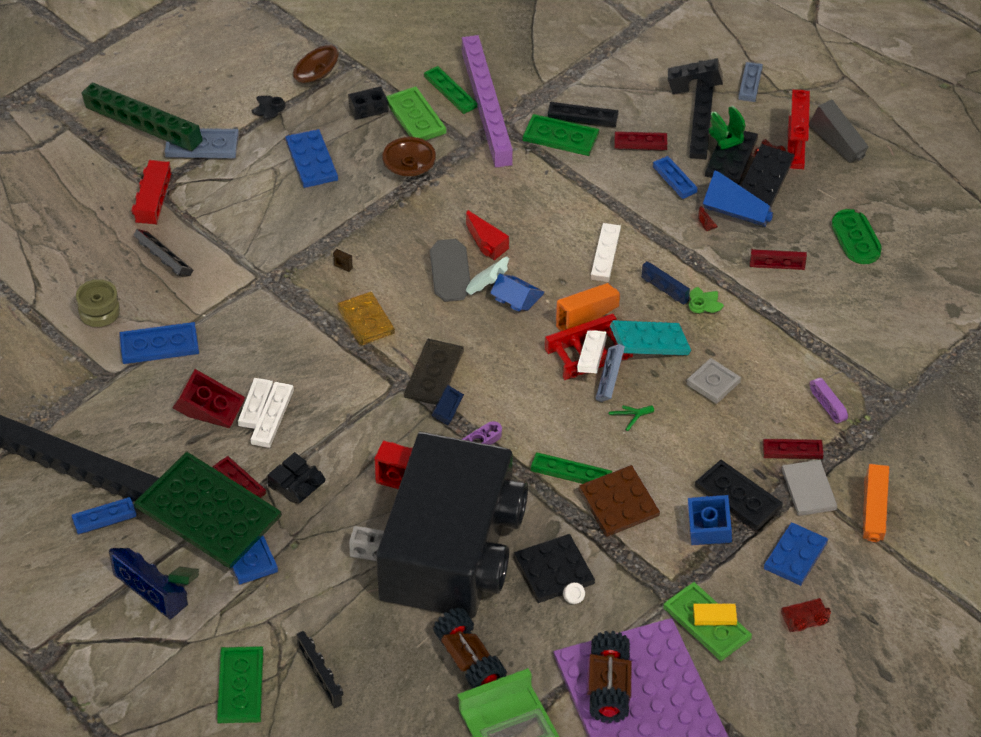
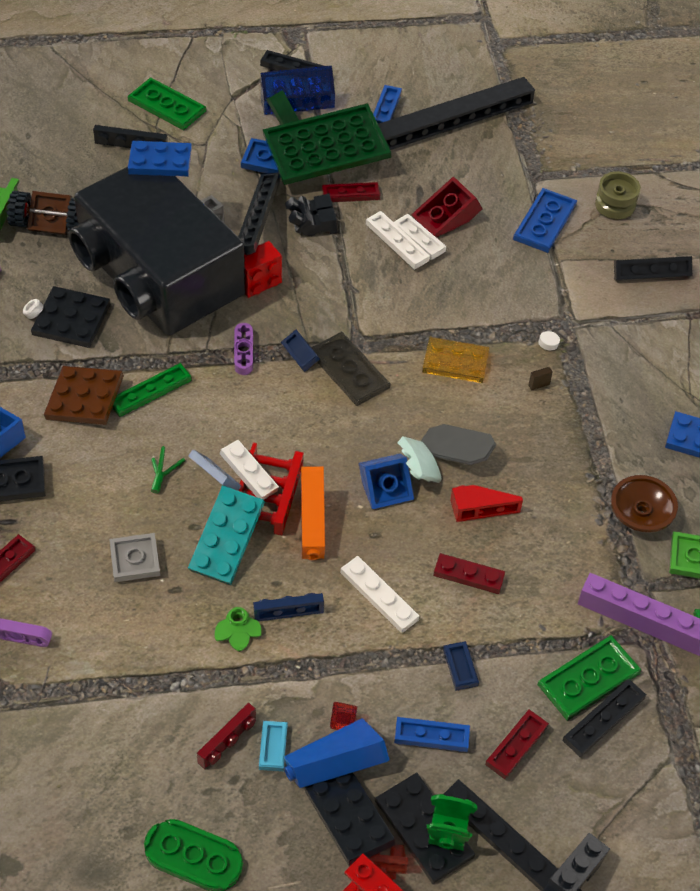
camera: 125 degrees right, 5 degrees up
none -> blue plate [128,141,192,177]
none -> black plate [238,172,281,255]
none -> medium azure tile [259,721,288,772]
none -> black plate [260,50,332,84]
none -> dark red plate [433,553,505,594]
none -> dark blue tile [443,641,479,691]
none -> white tile [539,331,560,351]

